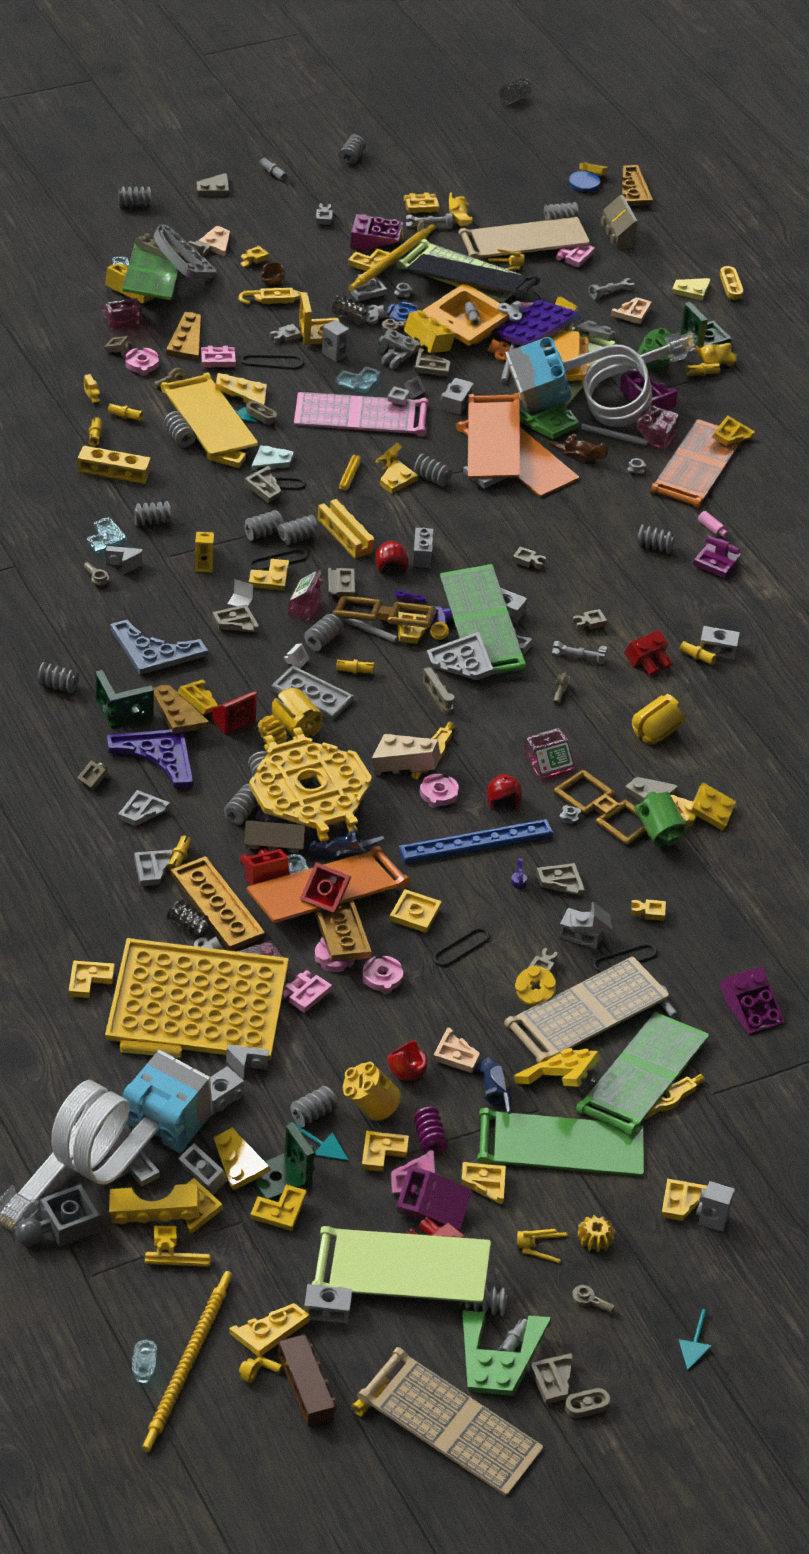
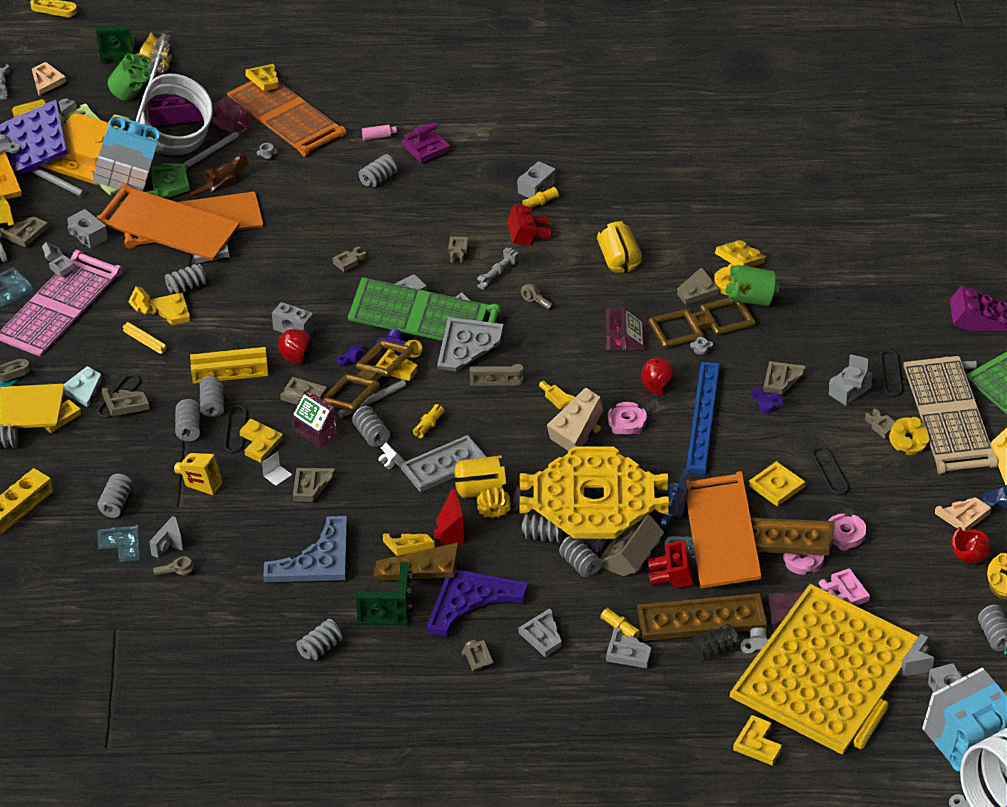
camera: 60 degrees left, 0 degrees up
red slope [300,862,351,914] -> none
orange piece [488,339,510,362] -> none
yellow plate [631,899,666,921] -> none
light yellow wing [672,278,711,301] -> none

